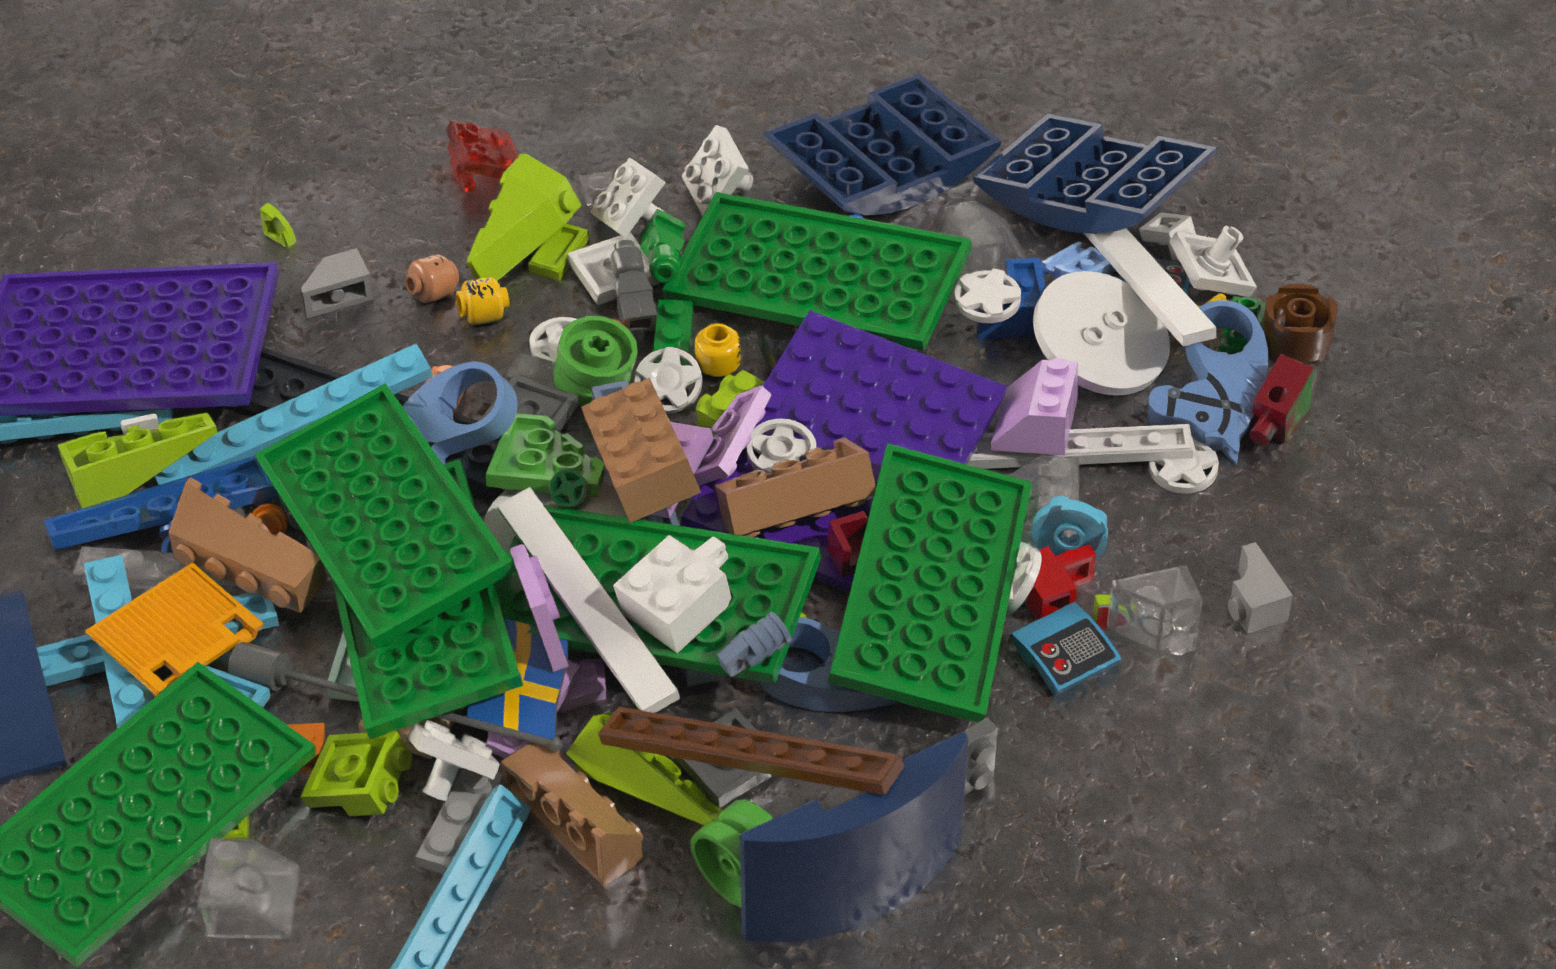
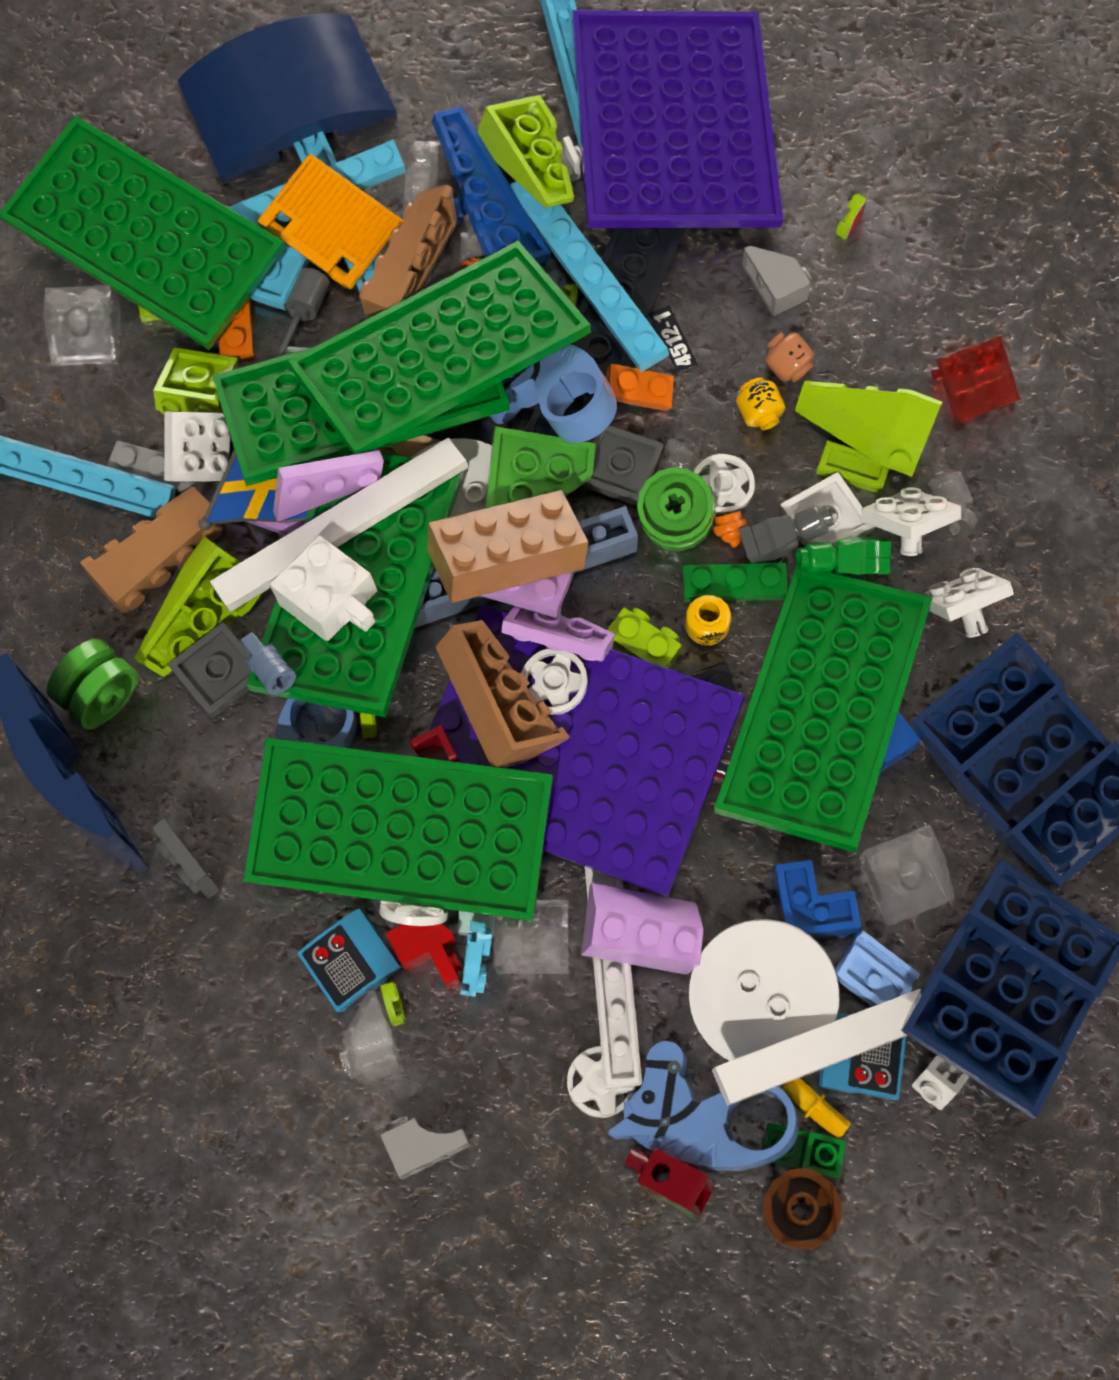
camera: 90 degrees right, 25 degrees up
dark green wheel [548,469,591,510] -> none
reddish brown tile [598,707,904,796] -> none
white wheel [635,347,702,414] -> none
white wheel [954,268,1021,323] -> none
white plate [1169,226,1257,297] -> none

